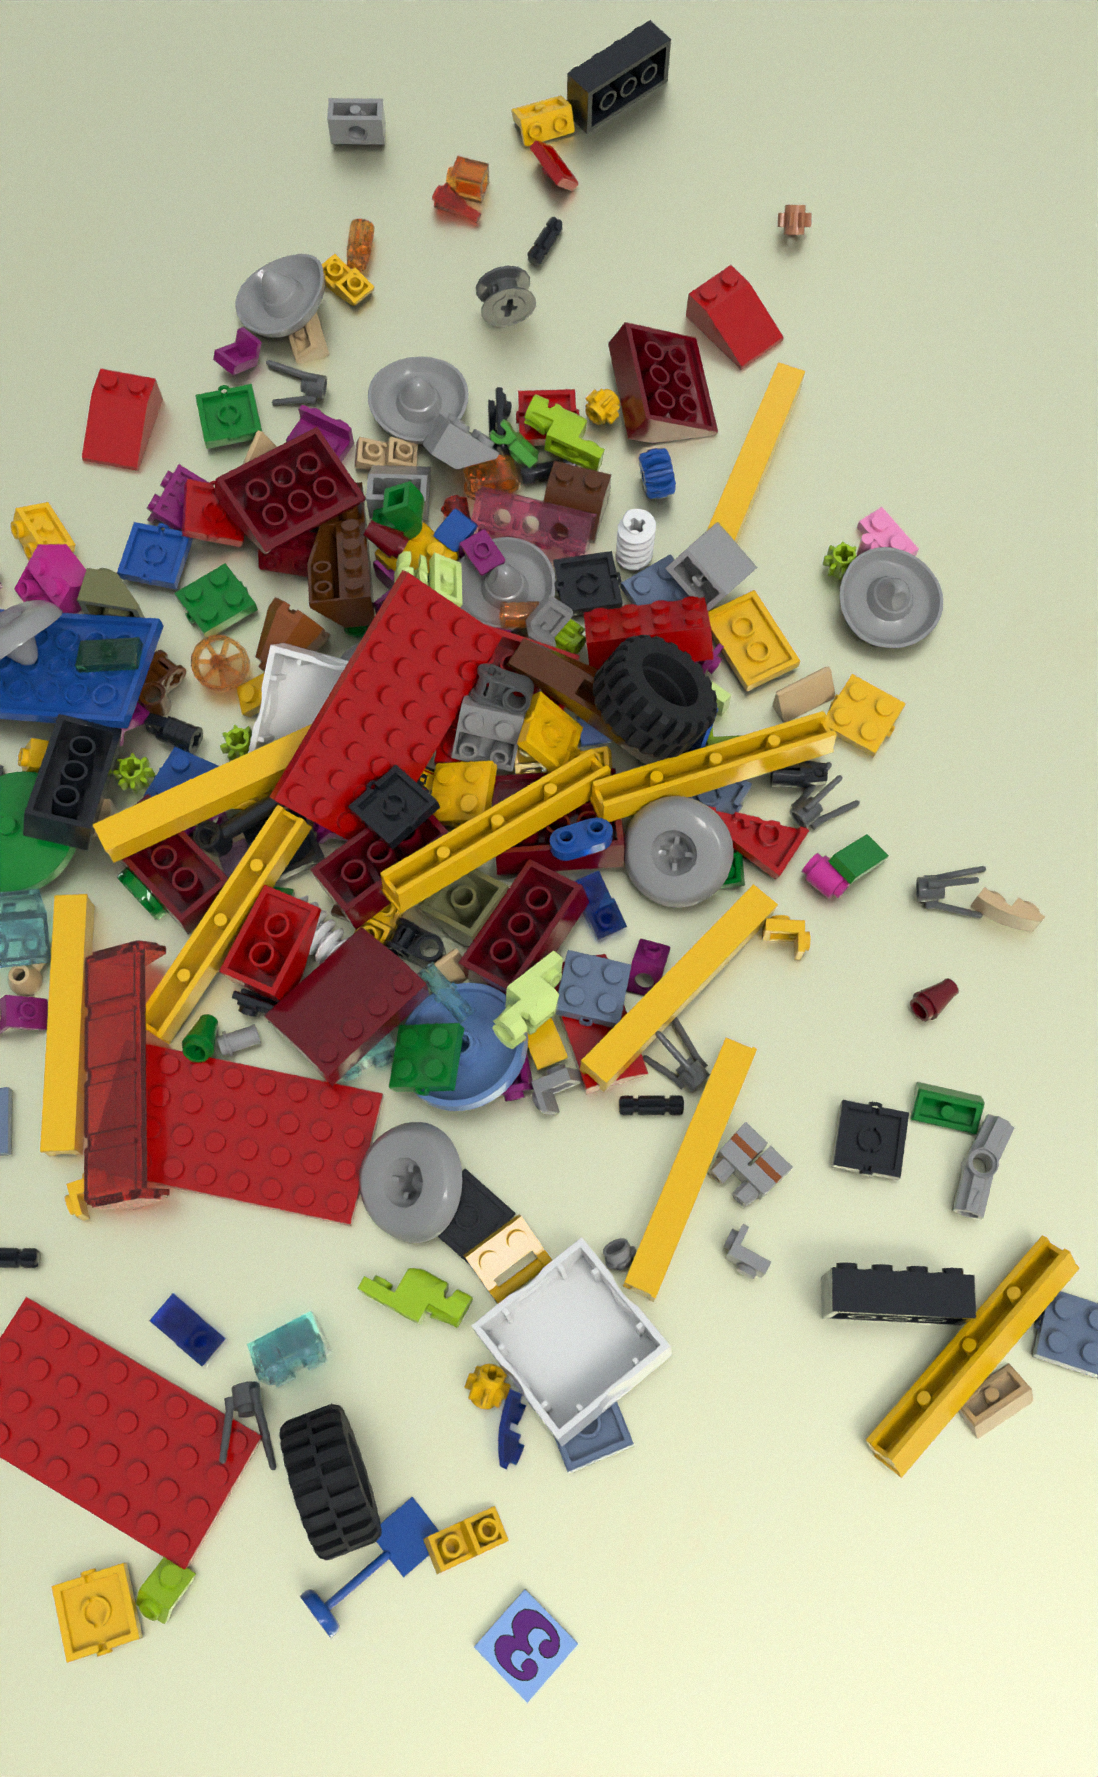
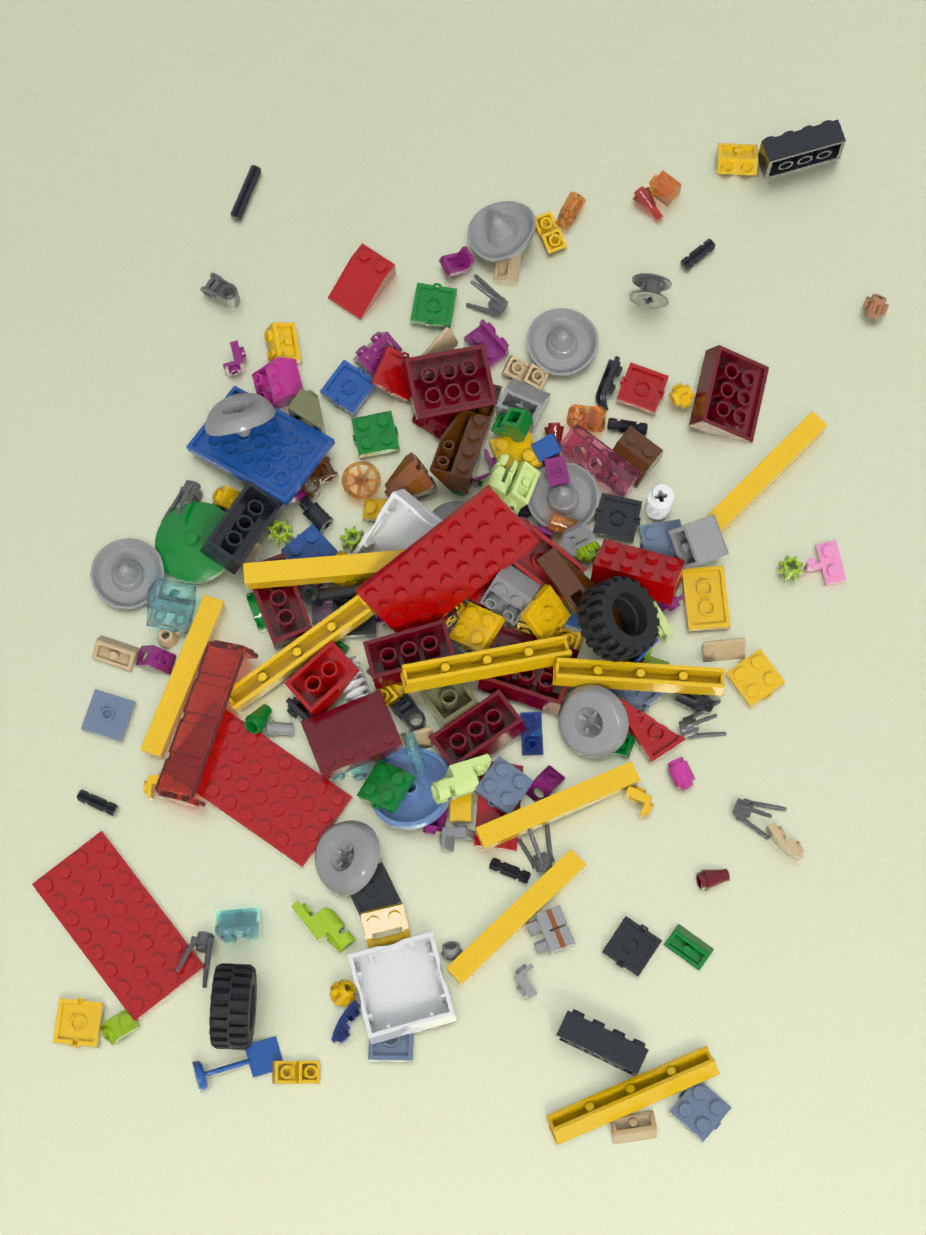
camera: 25 degrees right, 5 degrees up
plate [75,637,143,673] -> none
clear blue slope [149,1293,226,1366] -> none
light grey brick [327,98,386,145] -> none
black plate [348,765,440,850] -> none
dark red cone [363,520,410,559] -> none
light grey slope [422,414,500,470] -> none
dark grey piece [470,664,534,714] -> none
tile [474,1589,578,1703] -> none
bright green plate [490,419,539,468] -> none
lime plate [524,394,605,471] -> none
red plate [530,140,579,191] -> none
blue plate [550,817,613,861] -> none
blue gear [639,448,676,499] -> none
red slope [686,265,784,370] -> none
green tile [828,834,889,884] -> none
light grey hat [840,547,943,648] -> none
light grey piece [953,1114,1015,1219] -> none

